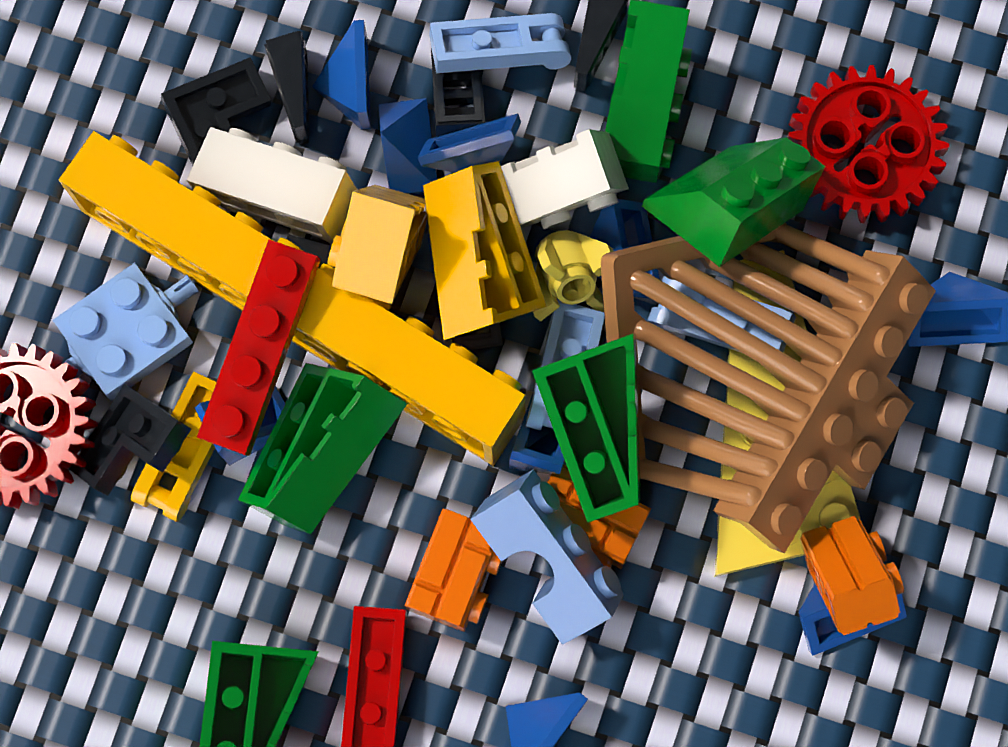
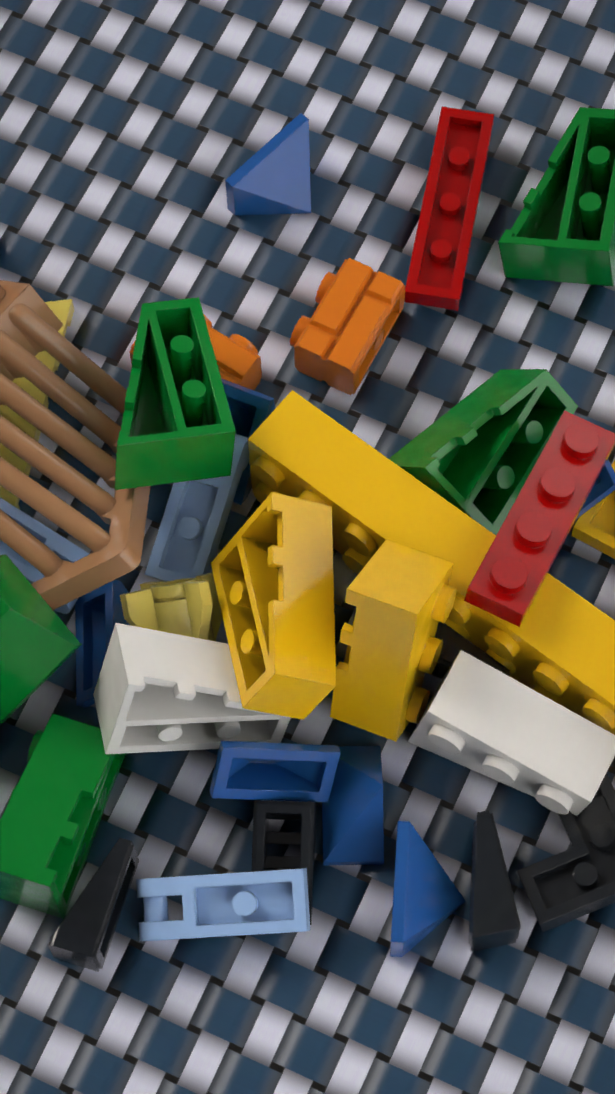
camera: 175 degrees left, 10 degrees down
arch [470,469,624,645] -> none

